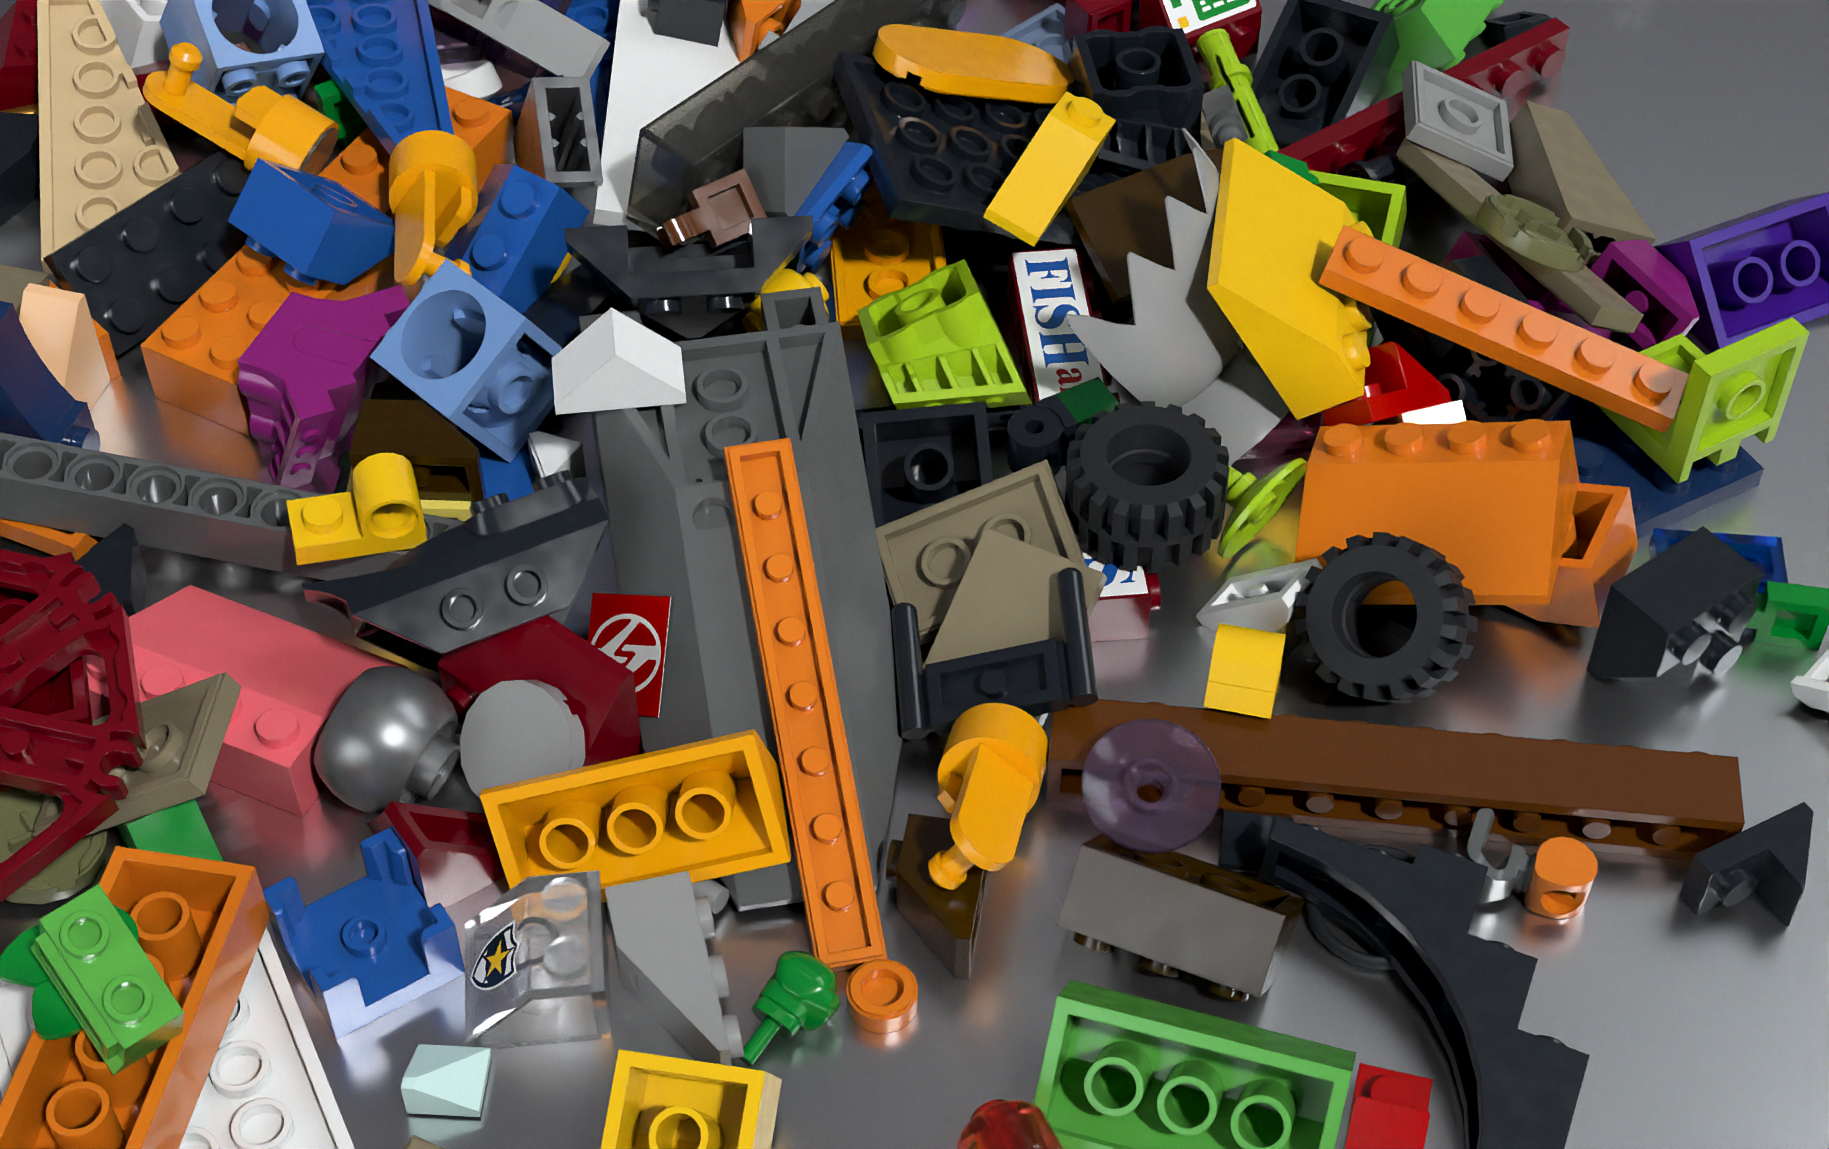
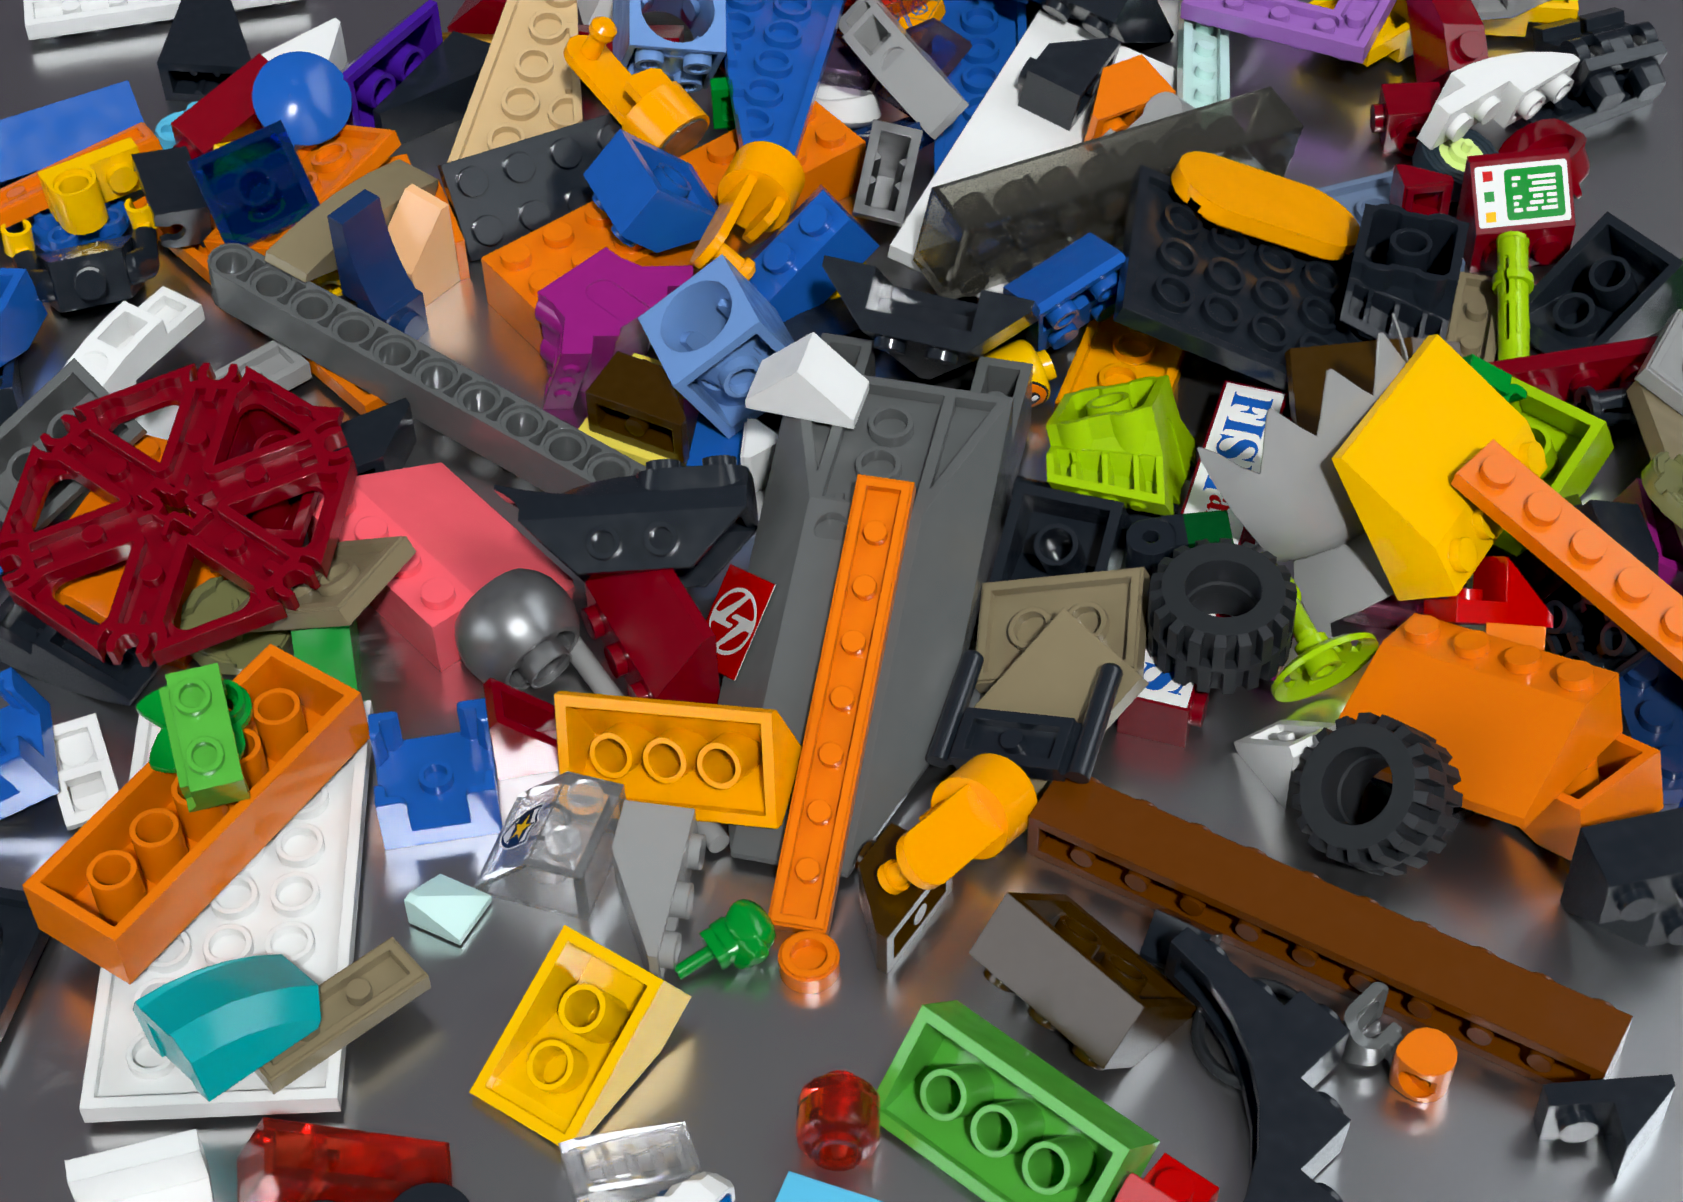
camera: 25 degrees right, 0 degrees up
yellow plate [286,453,427,565] -> none
light grey tile [459,680,586,800] -> none
reddish brown plate [654,168,767,251] -> none
dark grey slope [743,127,850,218] -> none
yellow slope [983,91,1116,247] -> none
clear purple dish [1082,719,1221,853] -> none
dark grey piece [1202,85,1248,149] -> none
yellow plate [1203,623,1286,719] -> none

